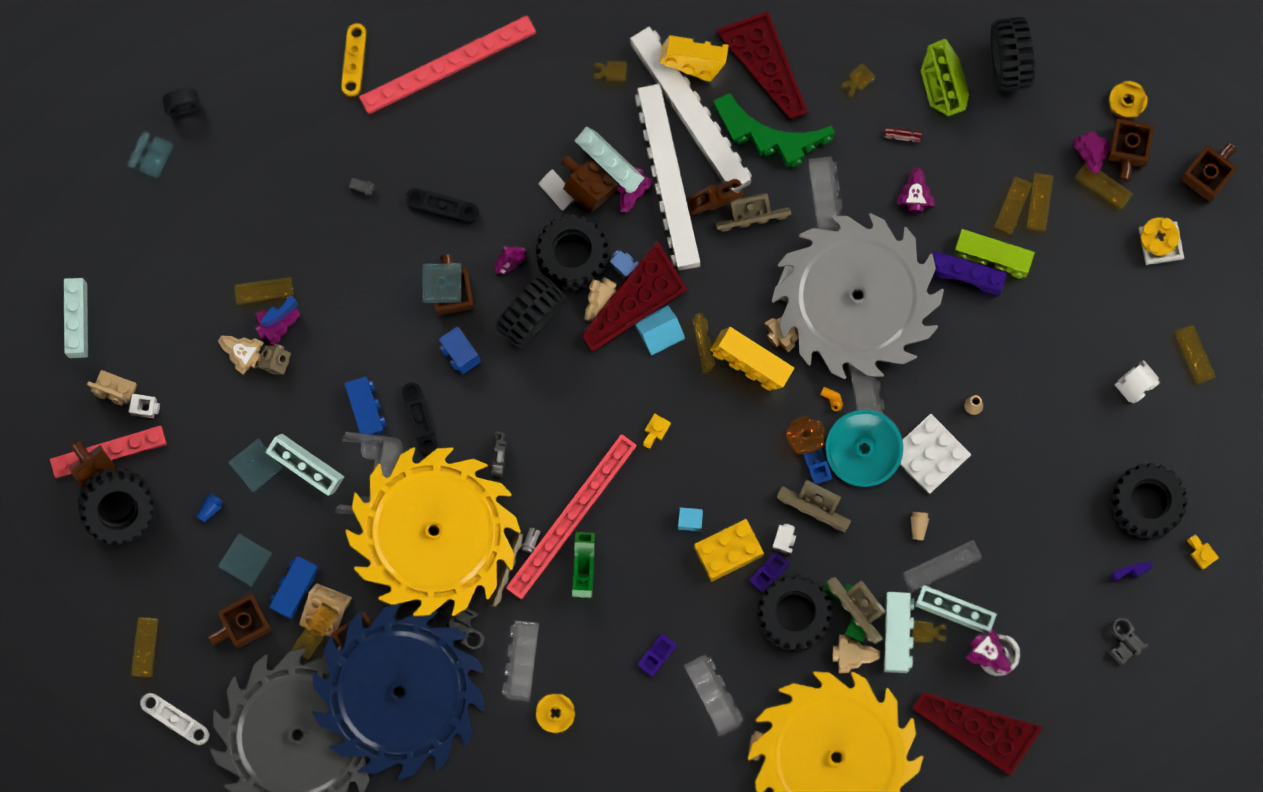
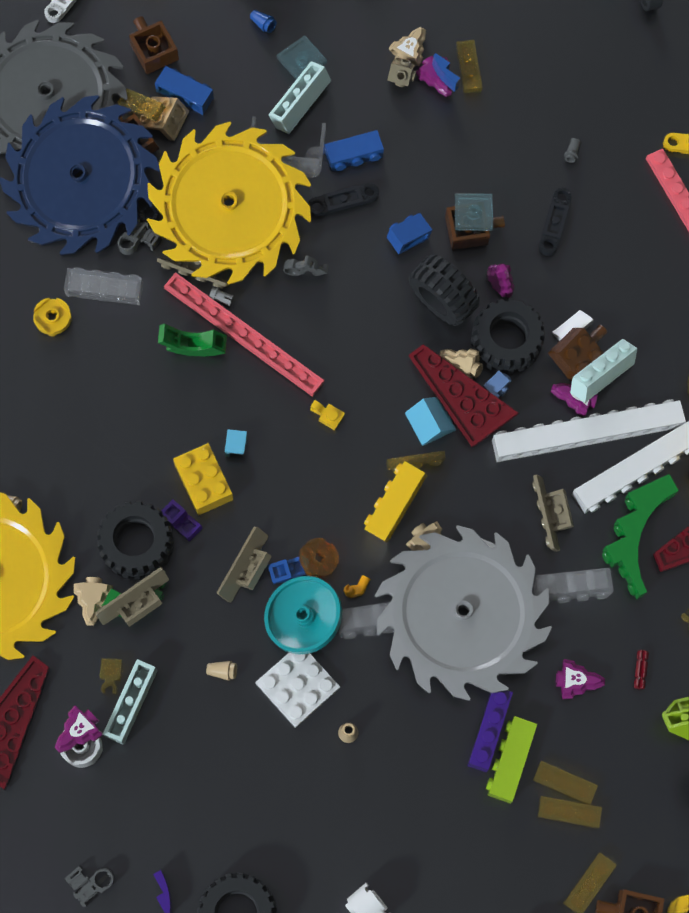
camera: 85 degrees right, 5 degrees down
clear light blue plate [218,534,272,587] -> none
dark purple slope [637,633,678,677] -> none
clear brick [684,655,743,737] -> none
reddish brown plate [686,179,744,216] -> none
white brick [772,524,796,556] -> none
light aqua brick [884,592,914,673] -> none
clear brick [902,540,982,593] -> none
magenta rock [1073,132,1110,173] -> none

